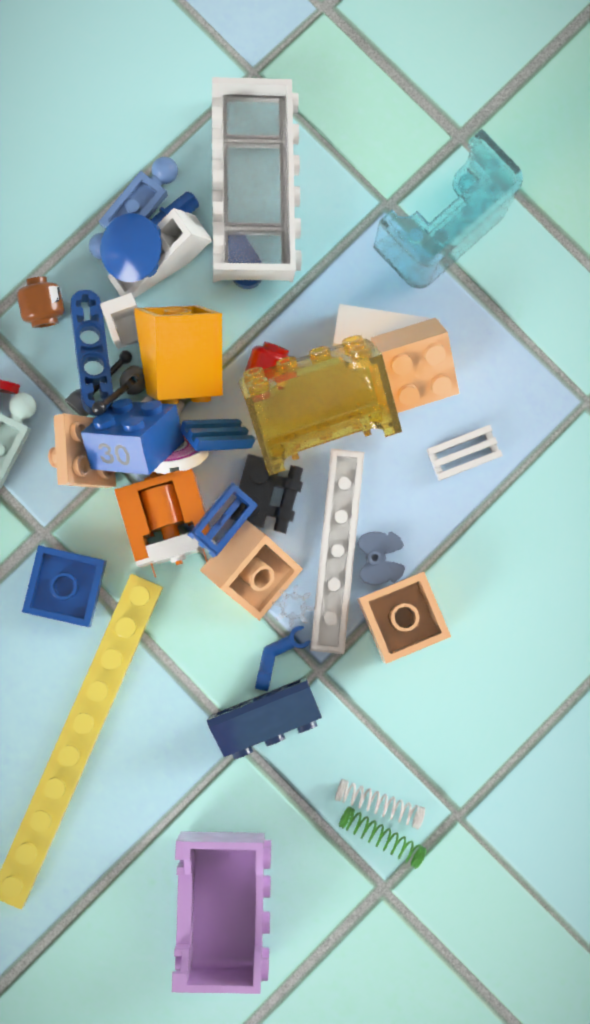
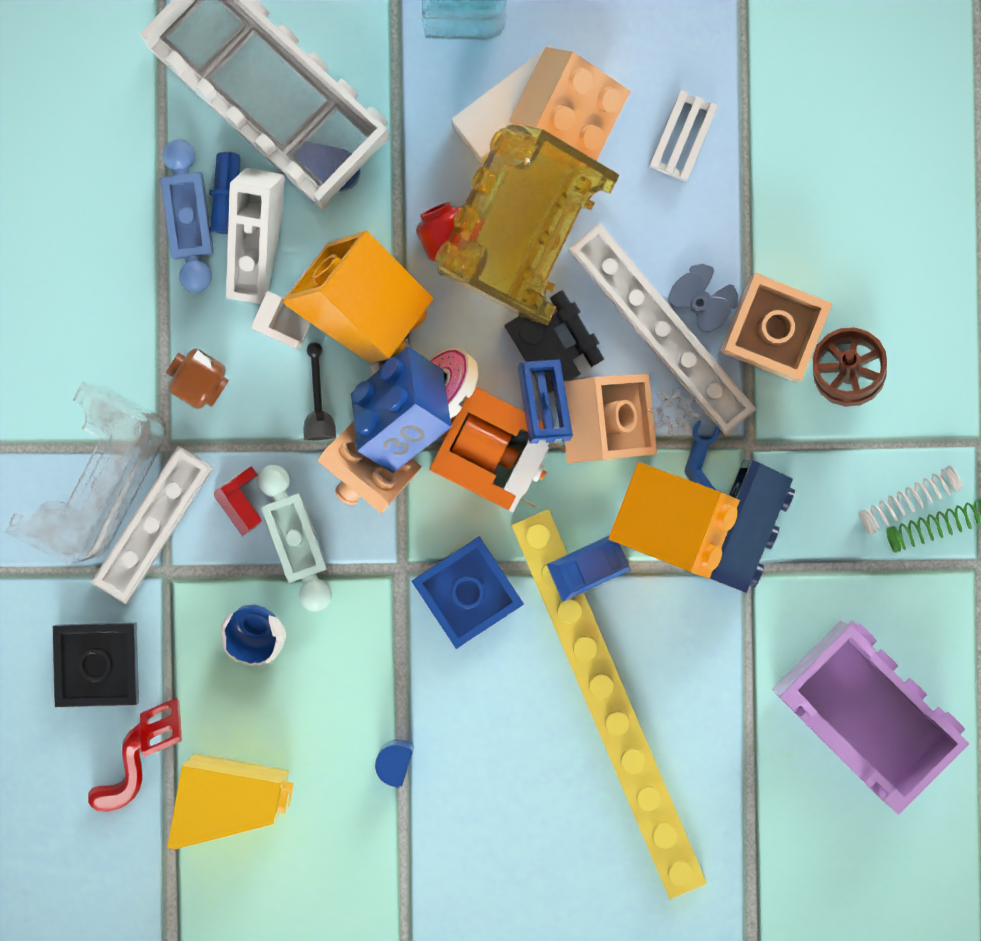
camera: 45 degrees left, 5 degrees up
blue beam [70,290,113,416] -> none
hinge [92,365,146,415] -> none
blue dish [100,213,162,282] -> none
blue tile [180,419,256,451] -> none
none -> blue tile [546,536,631,602]
none -> light orange slope [608,462,740,579]
none -> copper wheel [813,327,887,407]

